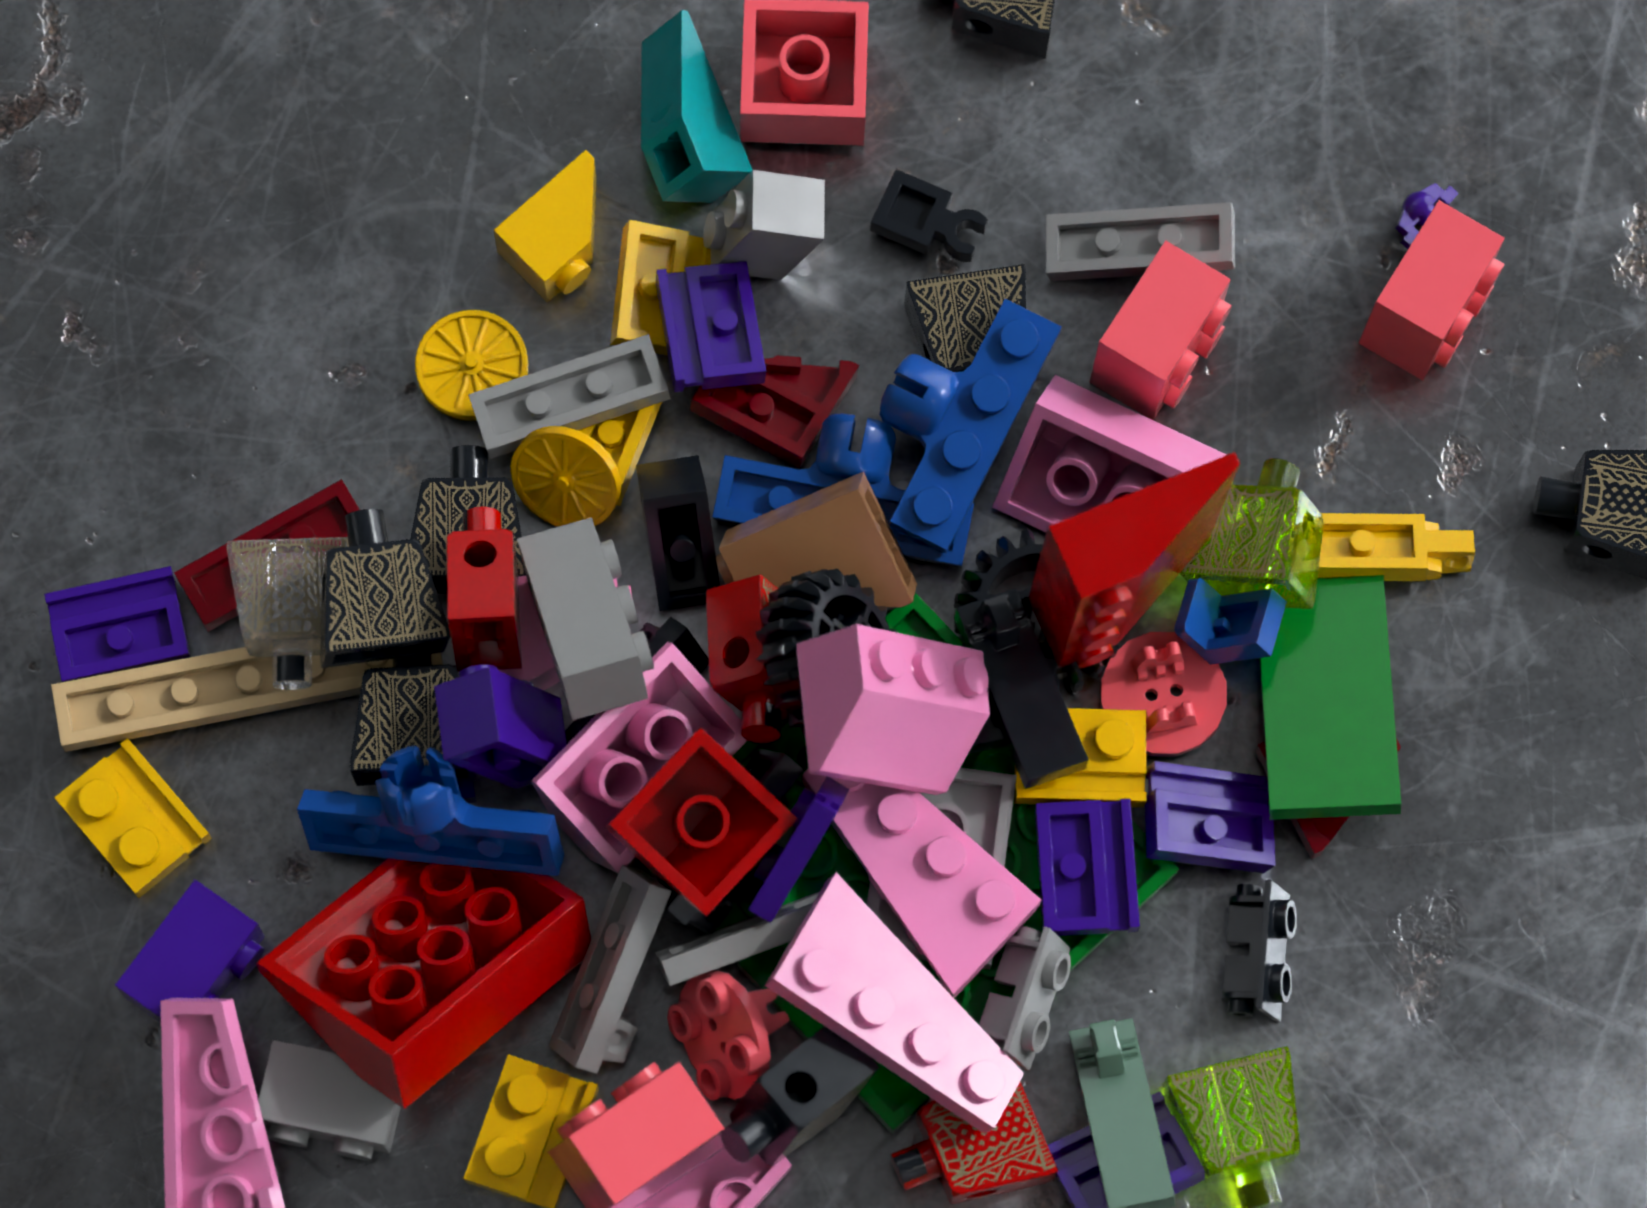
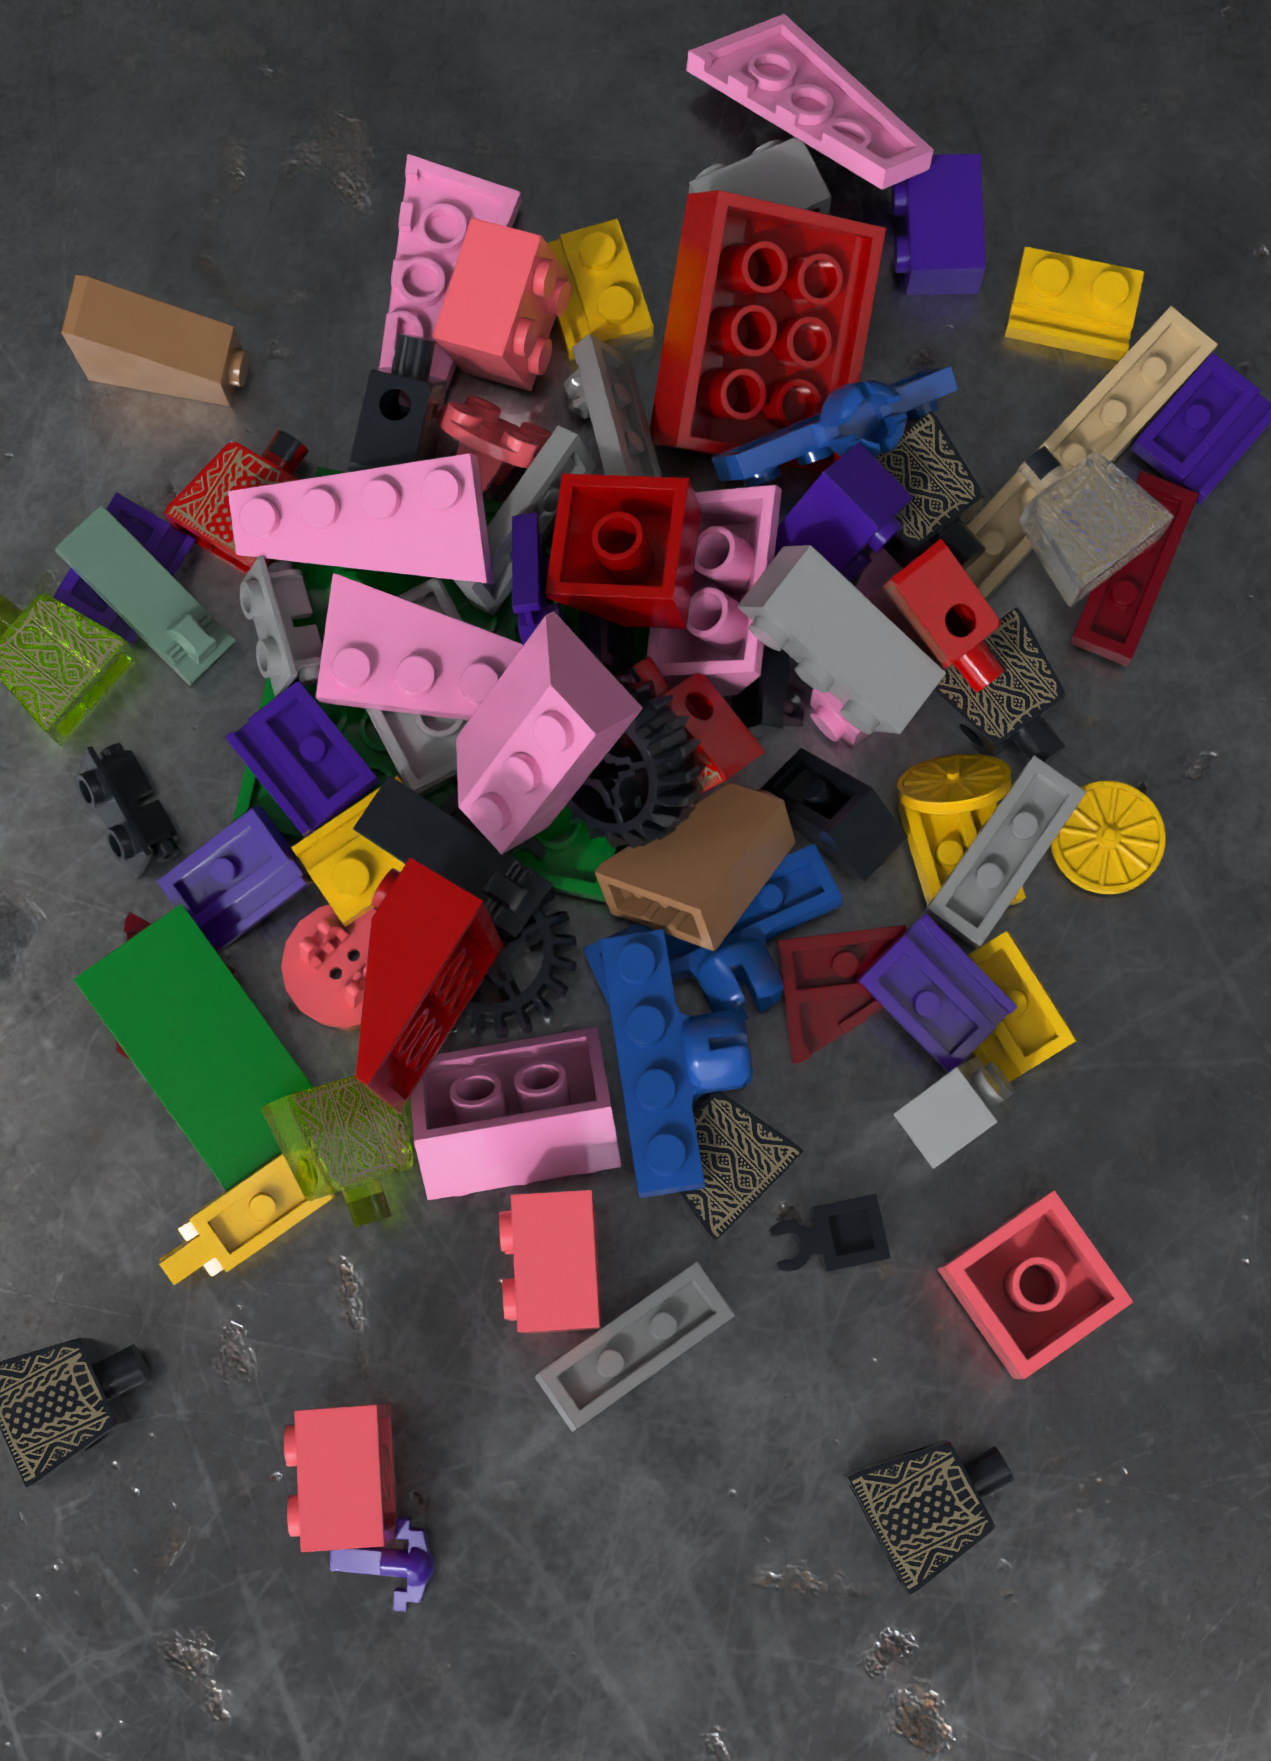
camera: 150 degrees right, 5 degrees up
black torso [320,509,451,668] -> none
yellow slope [494,150,597,303] -> none
teal slope [641,10,753,203] -> none
blue bracket [1174,578,1287,665] -> none

